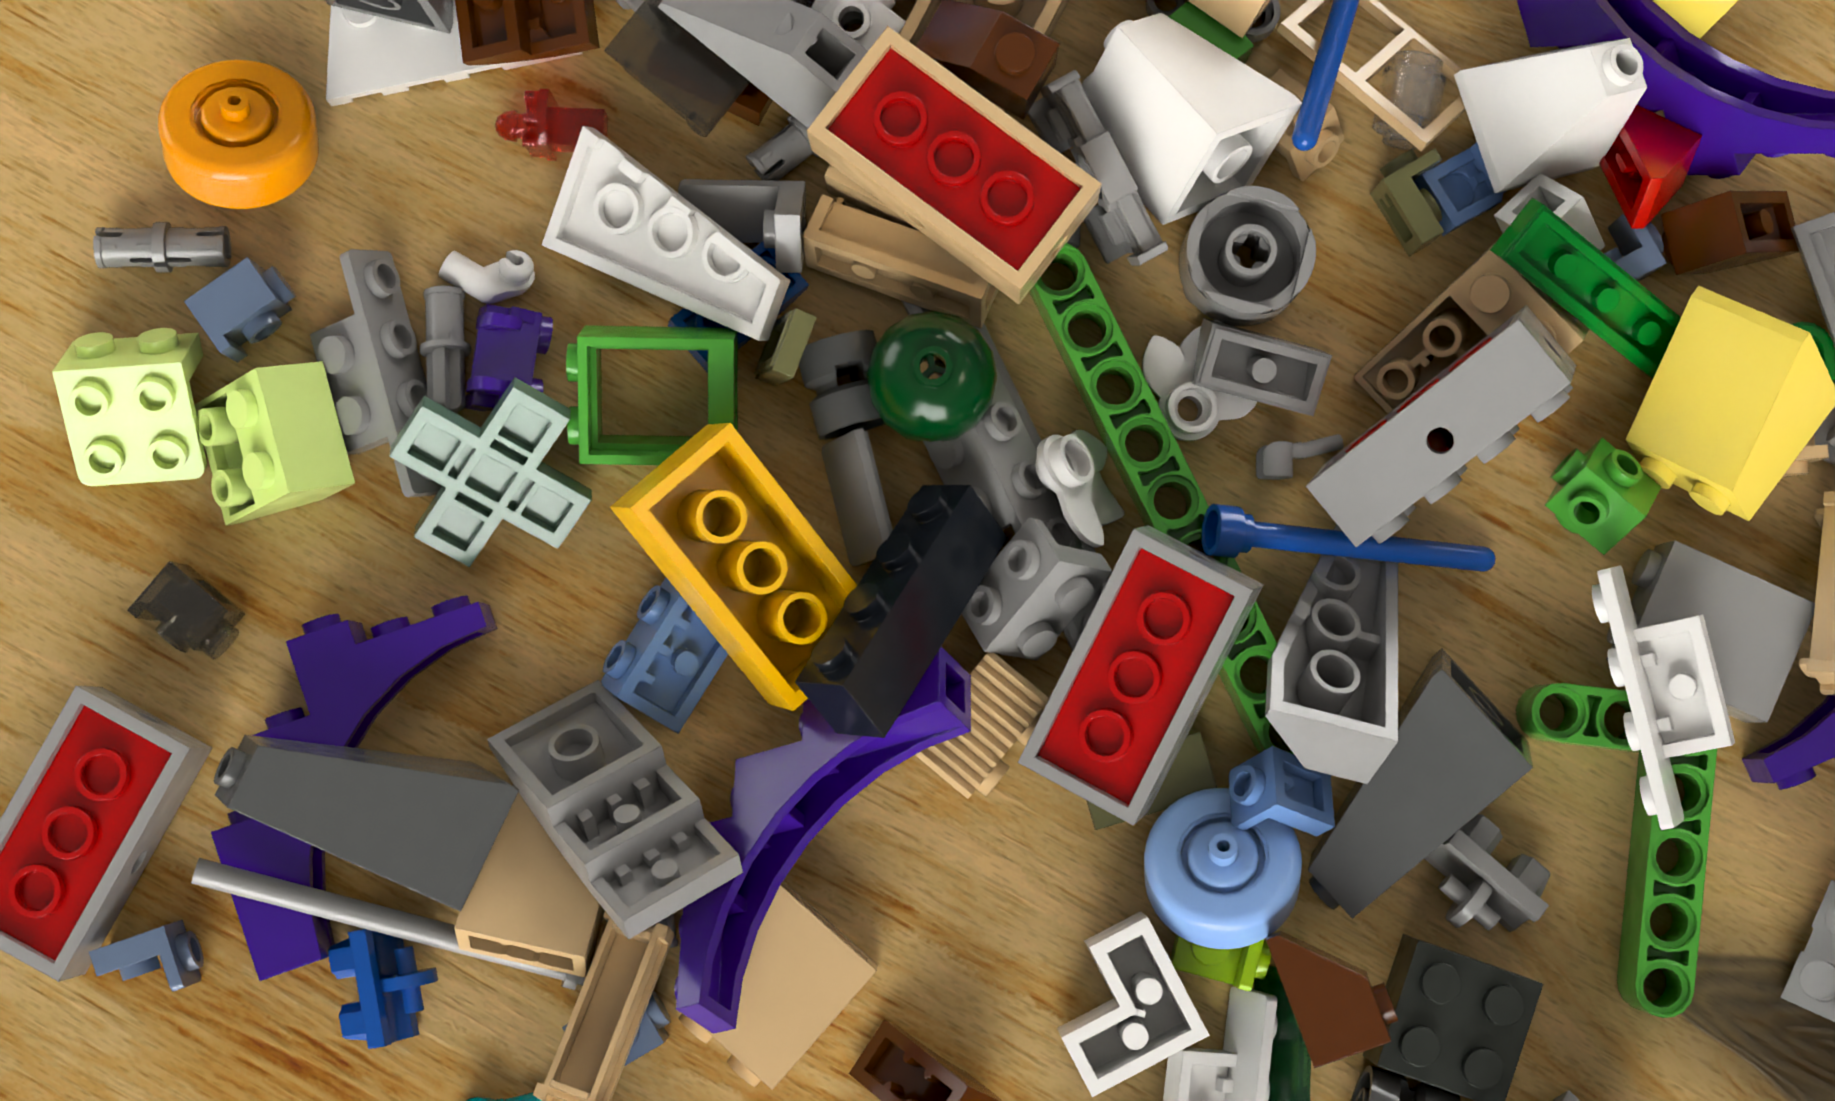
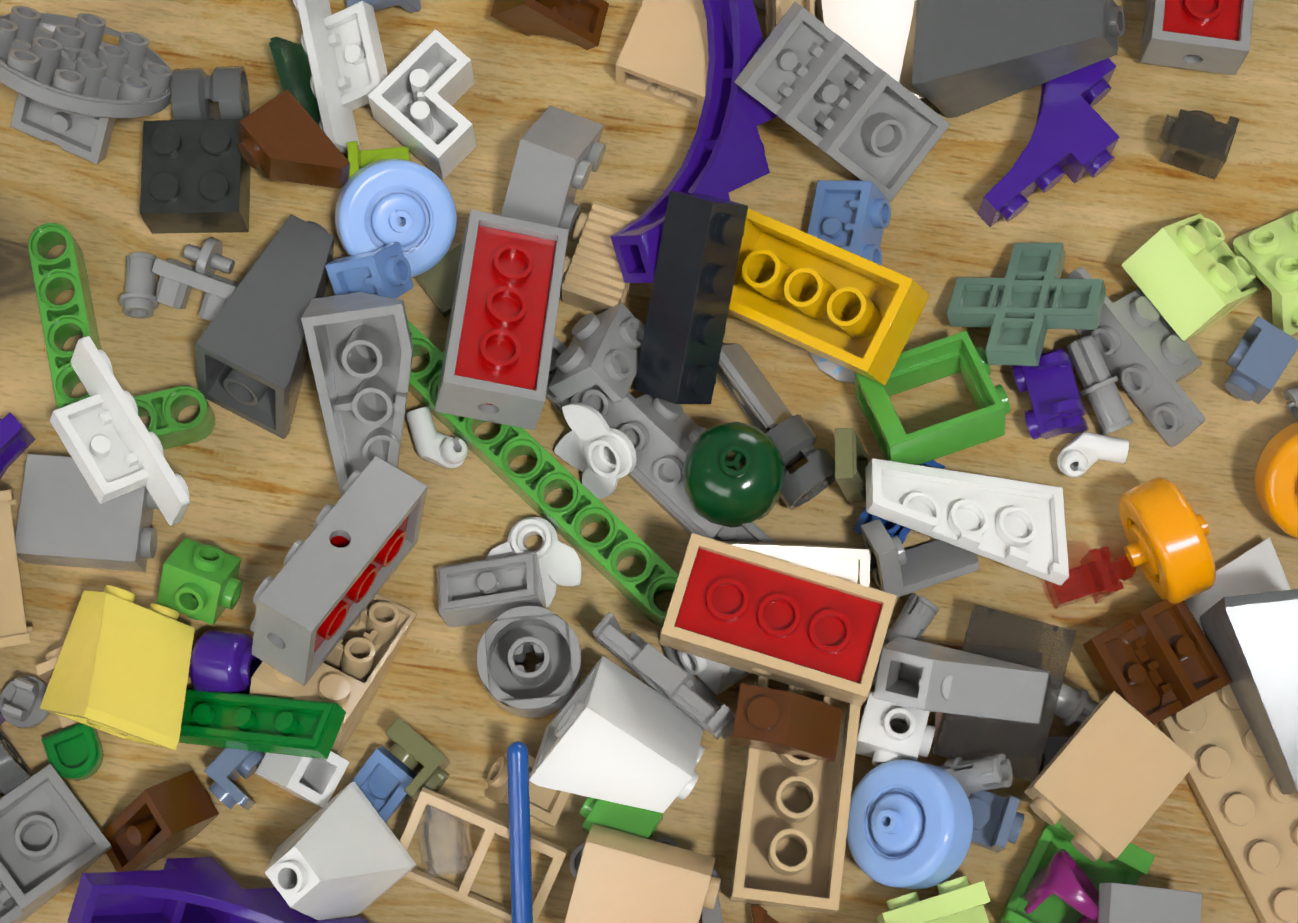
camera: 160 degrees right, 10 degrees down
blue piece [1201,504,1496,572] -> none
light grey hand [1256,434,1344,480] -> none
red slope [1599,105,1702,229] -> none
none -> light grey pin [119,252,159,319]
none -> dark purple head [188,631,263,694]
none -> white arm [405,407,468,469]
none -> light grey brick [501,105,606,233]
none -> light orange wheel [1119,477,1216,604]

